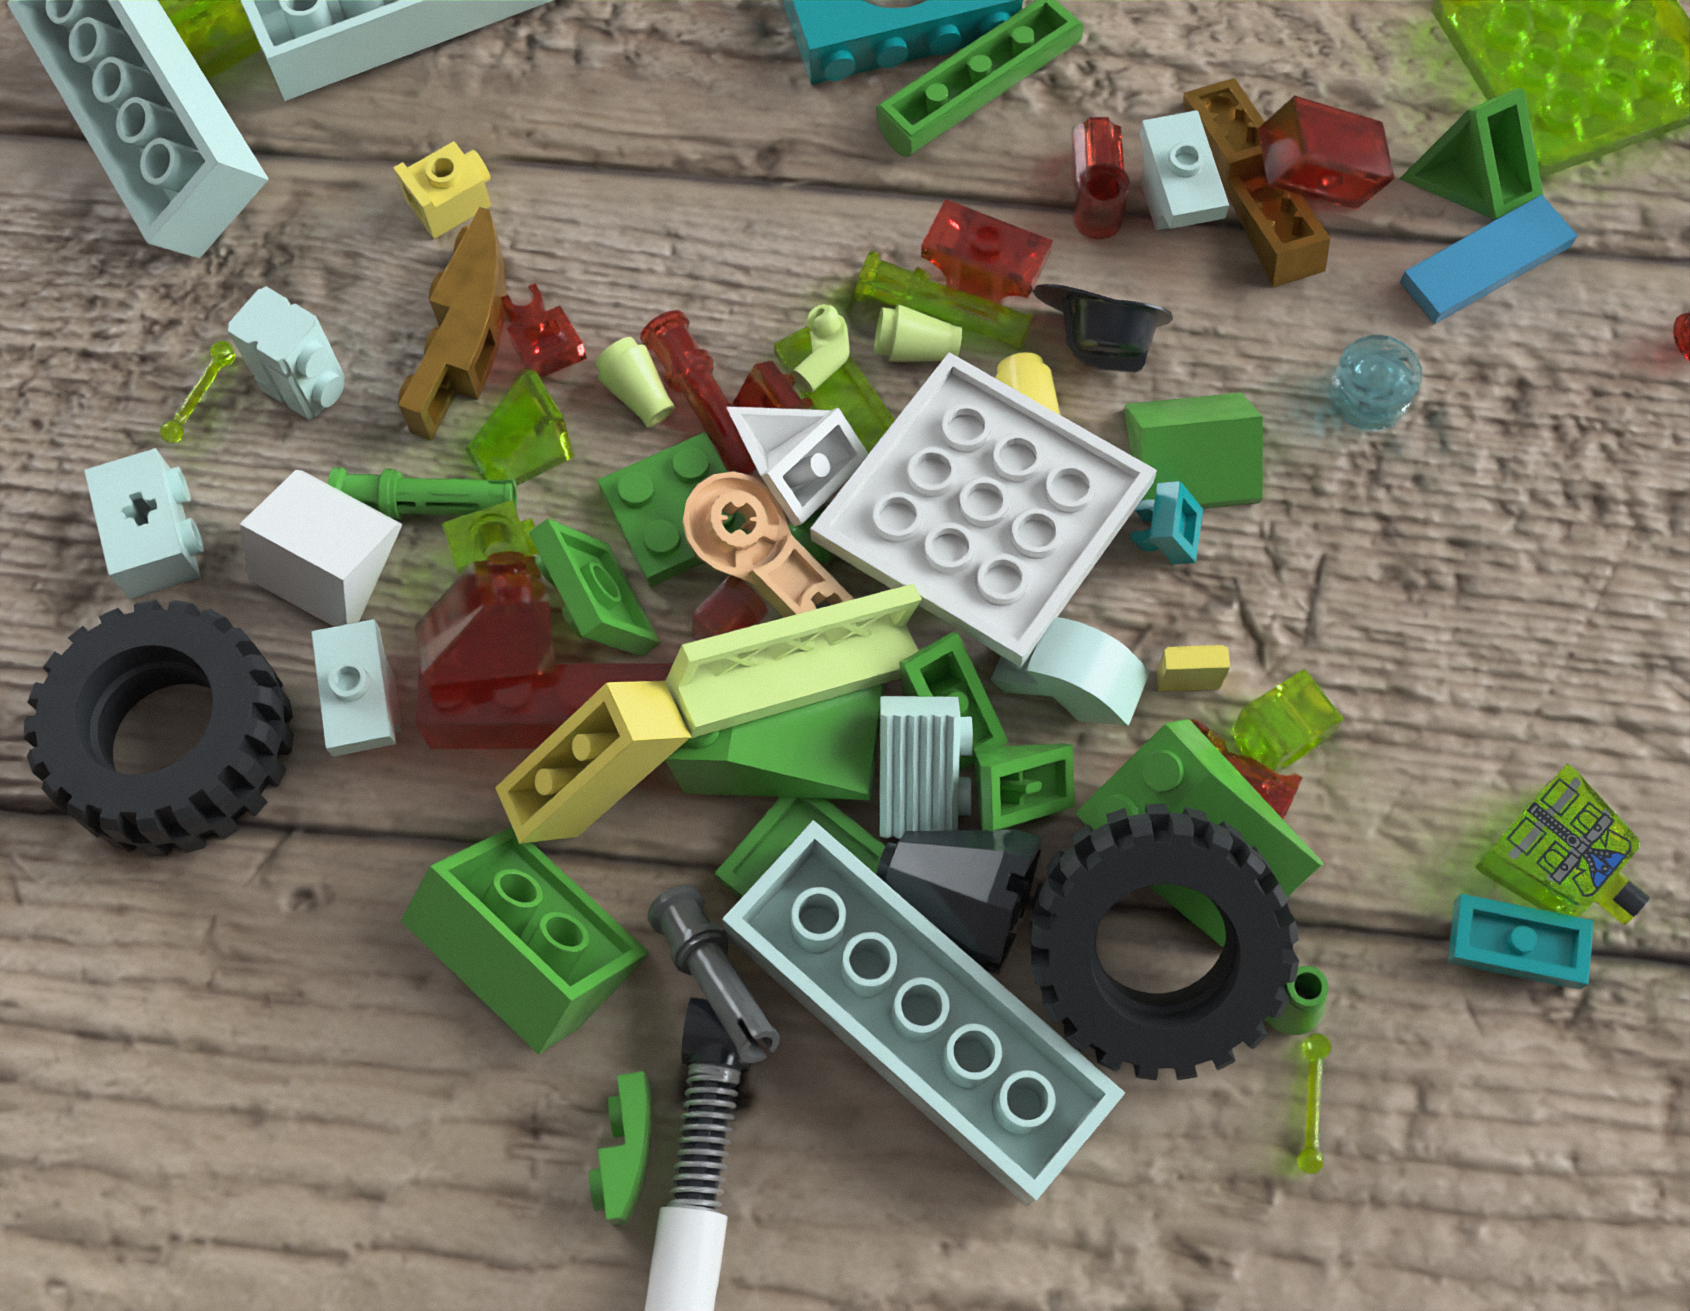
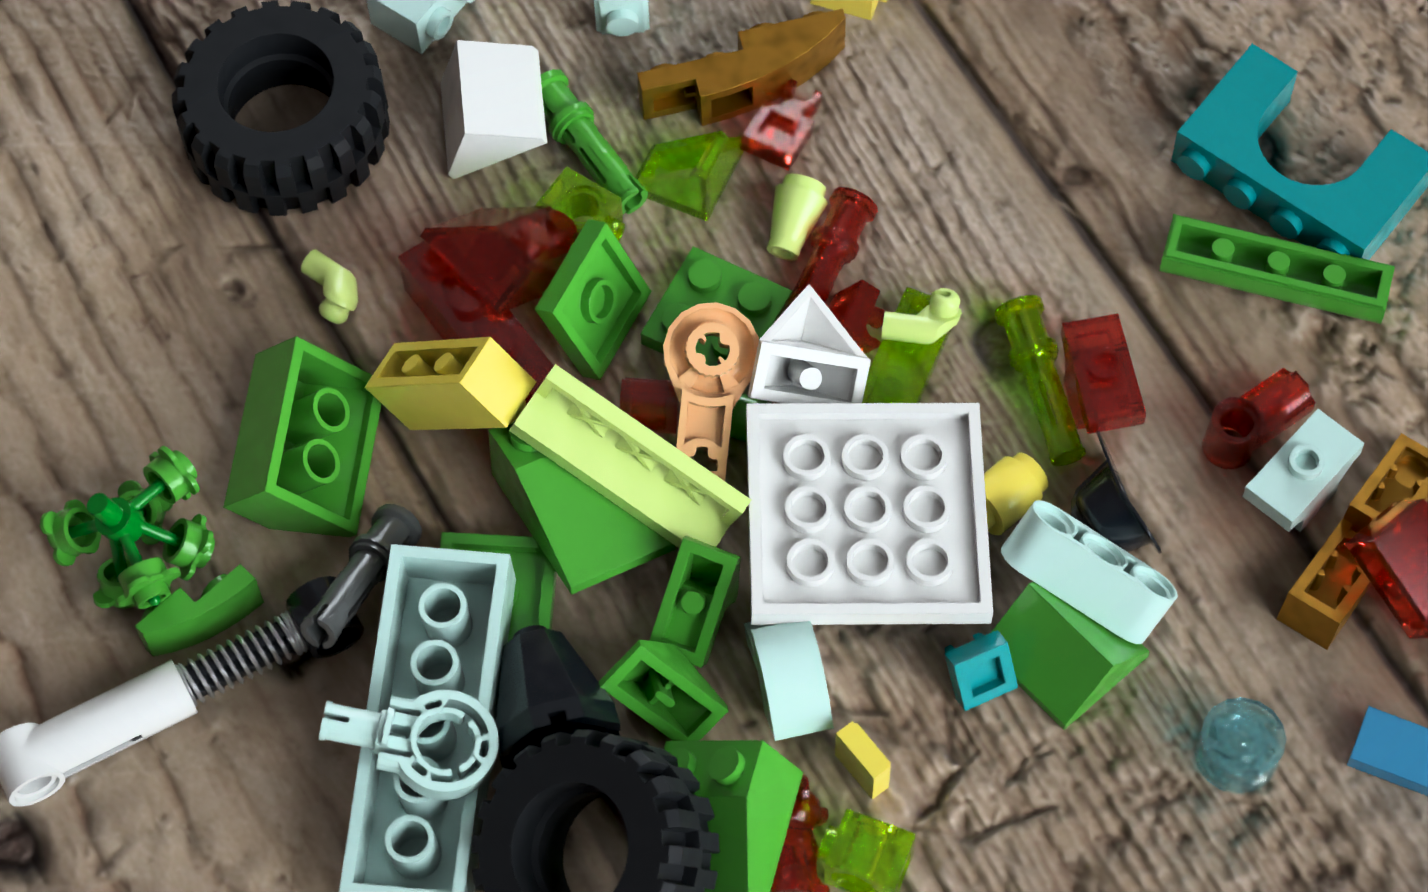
camera: 55 degrees right, 5 degrees down
light aqua brick [311,619,403,757] -> none
yellowish green cone [874,304,962,362] -> none
light aqua brick [880,696,973,839] -> none
none -> bright green plant [40,446,215,609]
none -> yellowish green arm [301,249,358,324]
none -> light aqua pin [319,690,499,800]
none -> light aqua beam [1001,500,1178,644]

